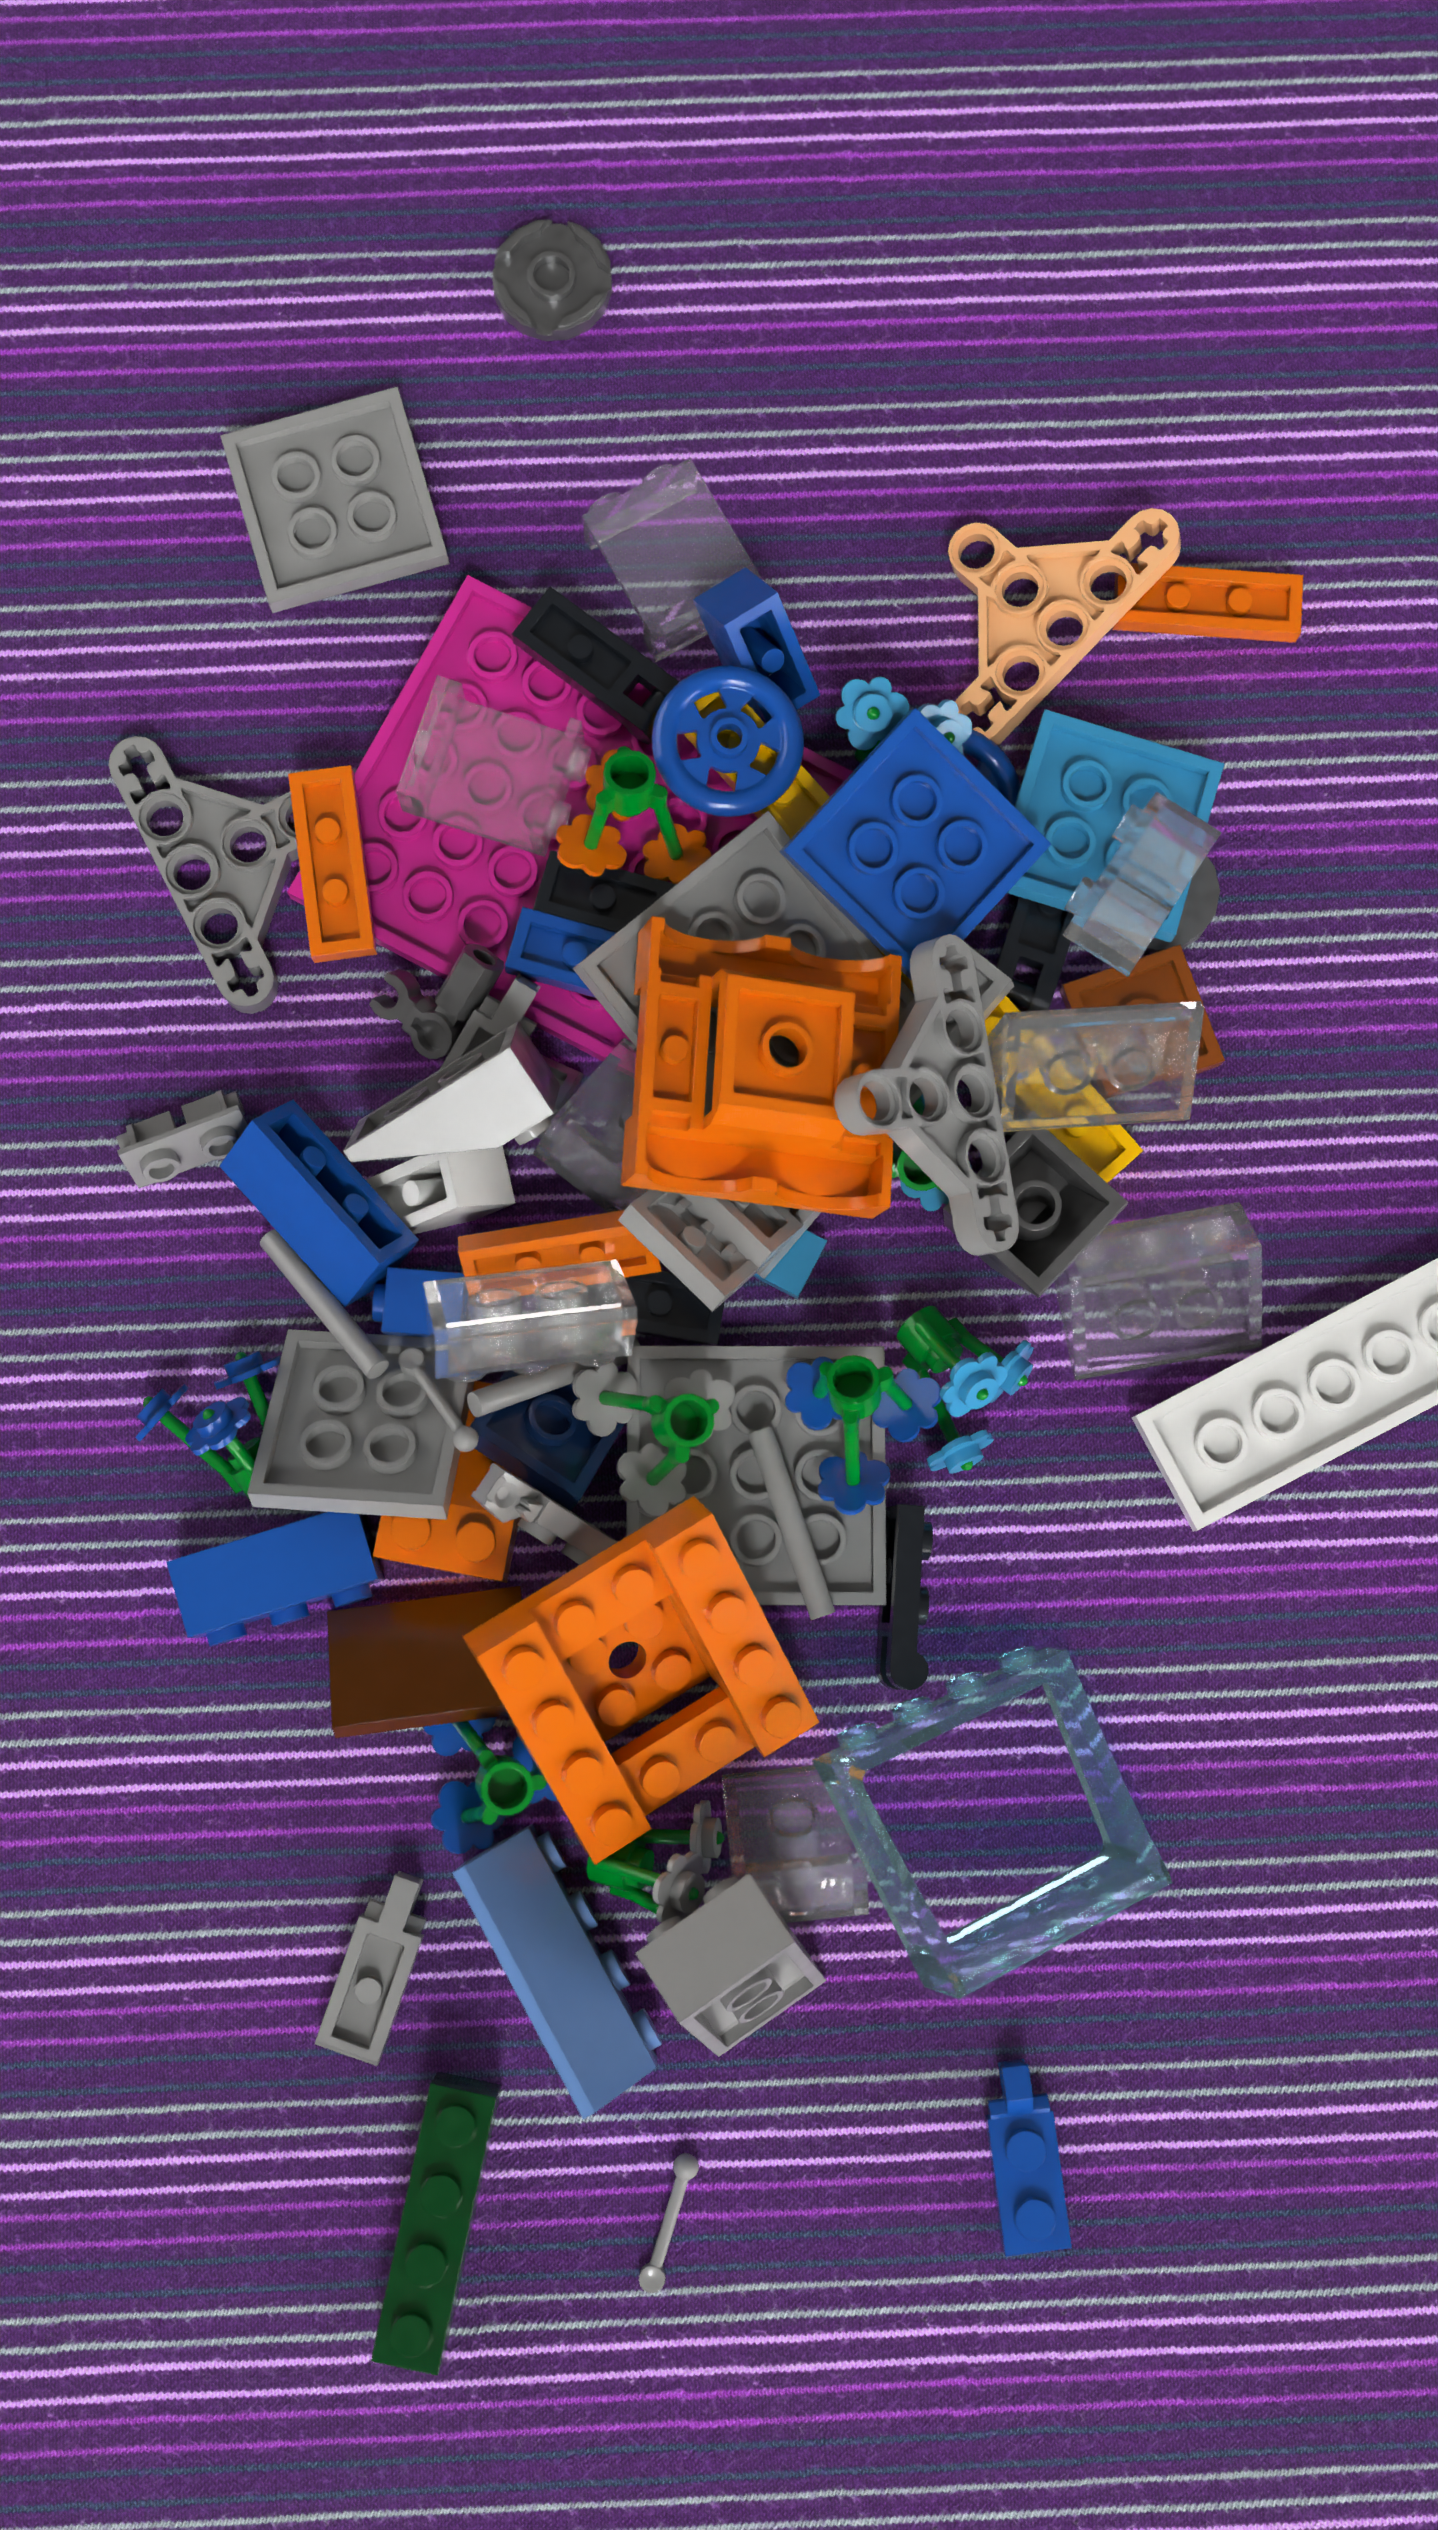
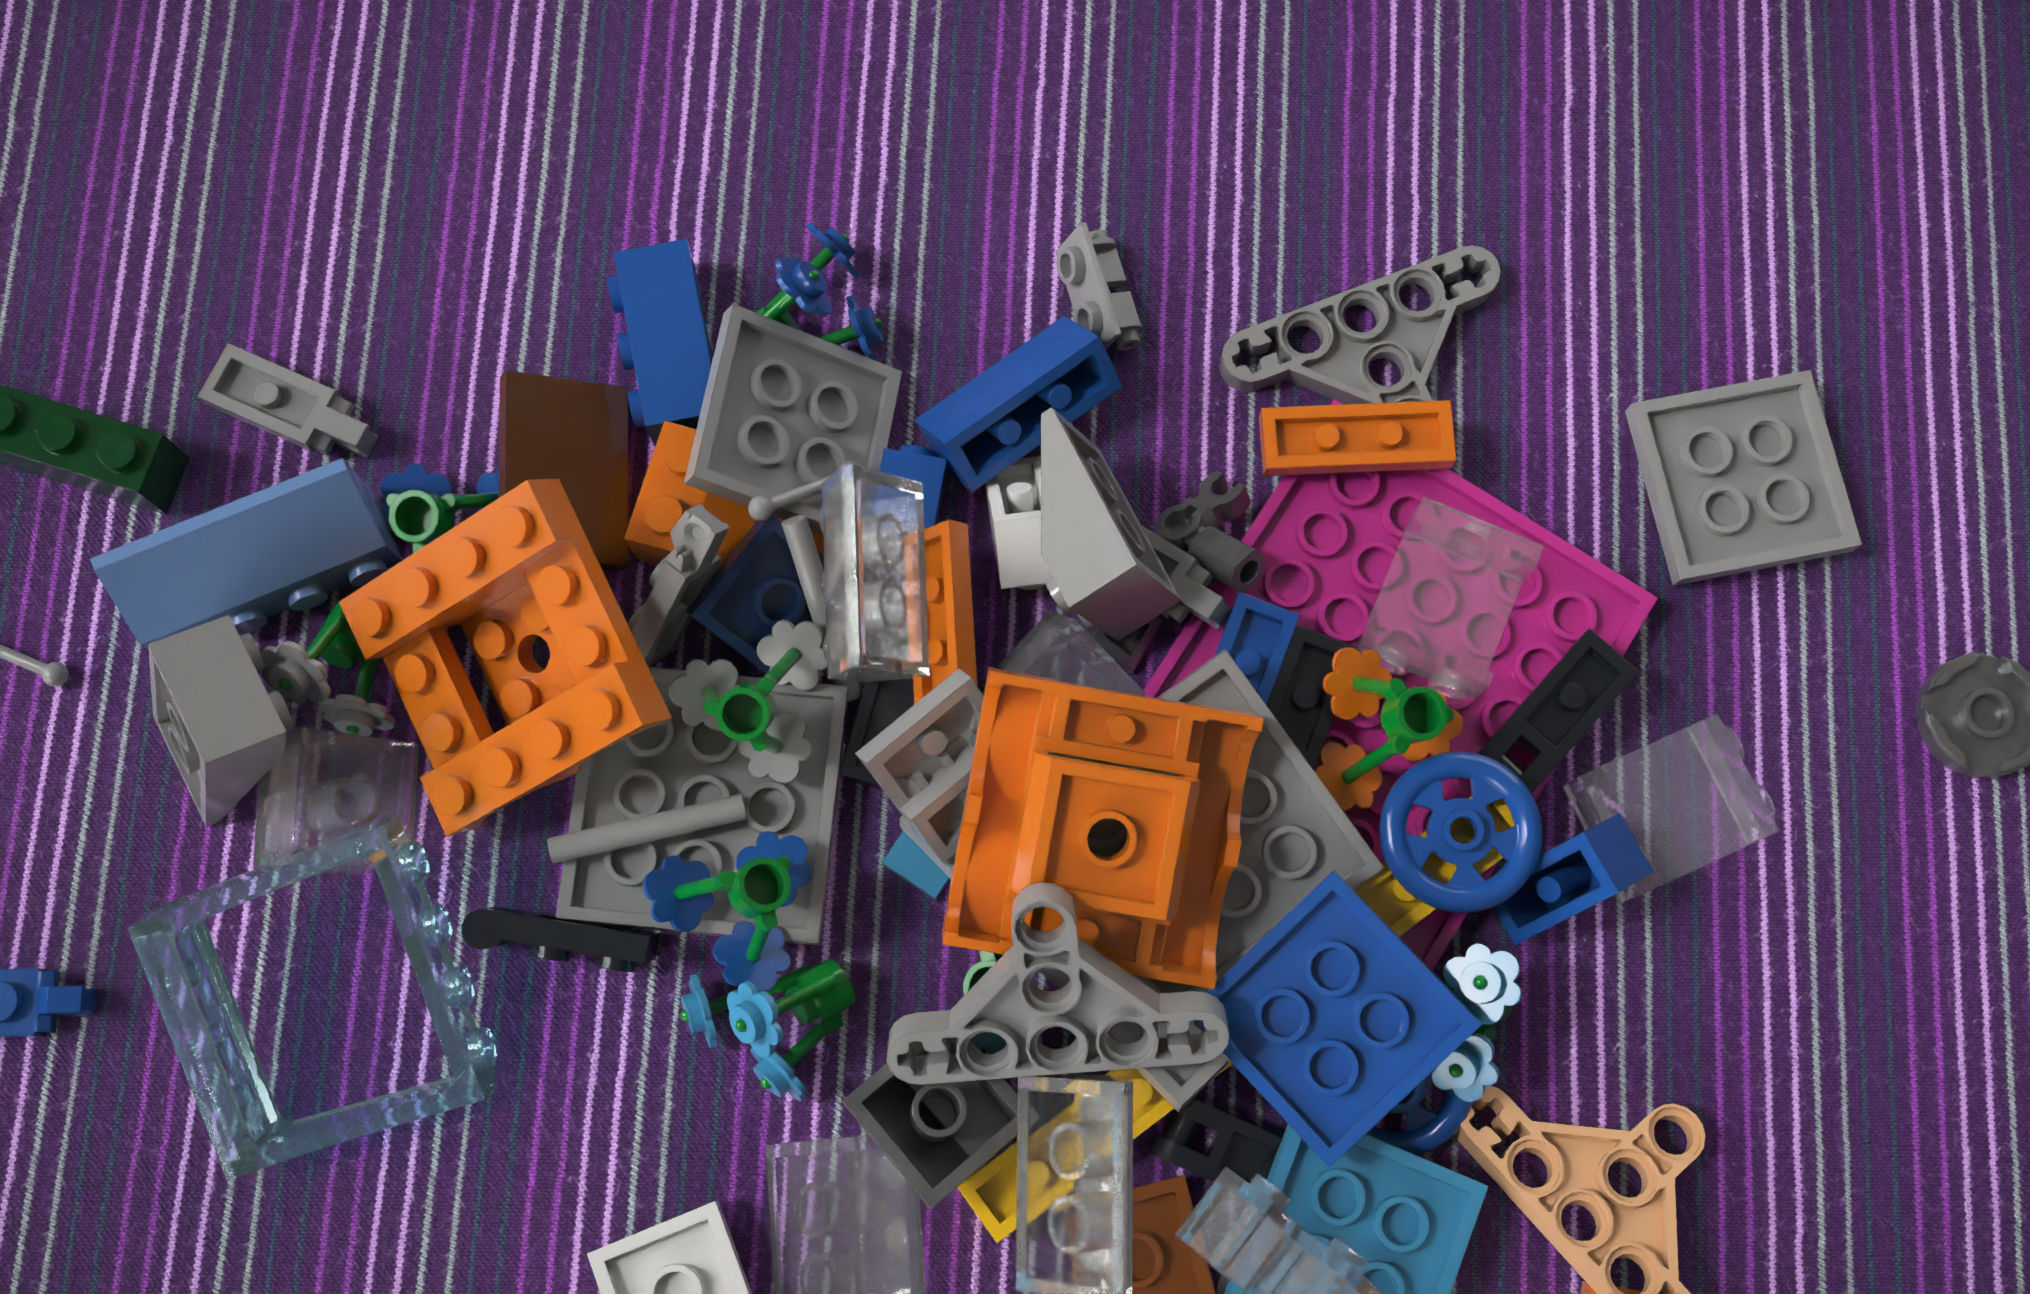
camera: 95 degrees right, 5 degrees down
light grey bar [260,1229,389,1379] -> none

